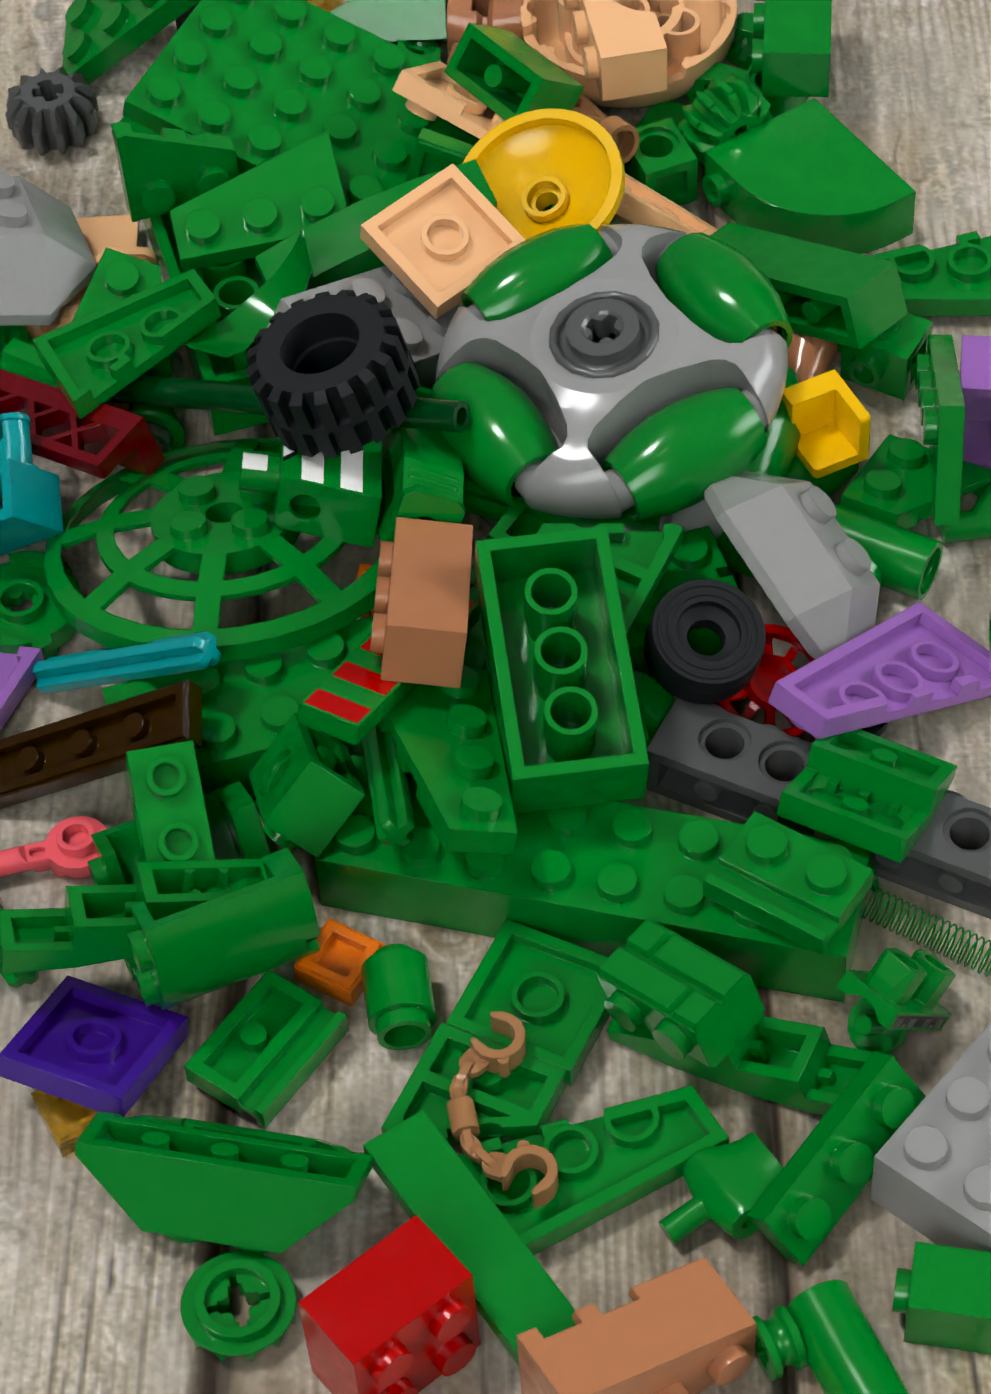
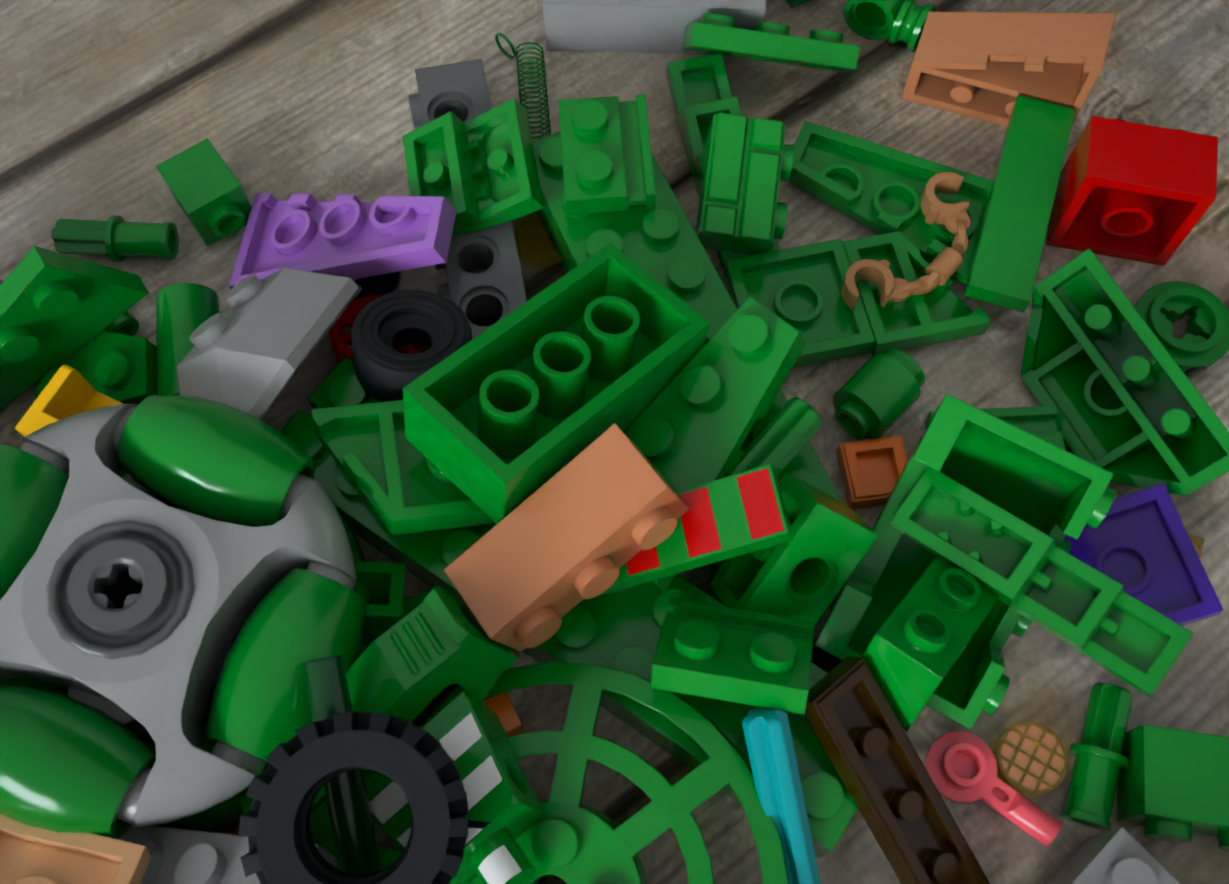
camera: 130 degrees left, 15 degrees up
green piece [658,1132,783,1245] -> none
green hips [836,948,956,1054] -> none
none -> green plate [650,598,815,715]
none -> tile [991,722,1068,797]

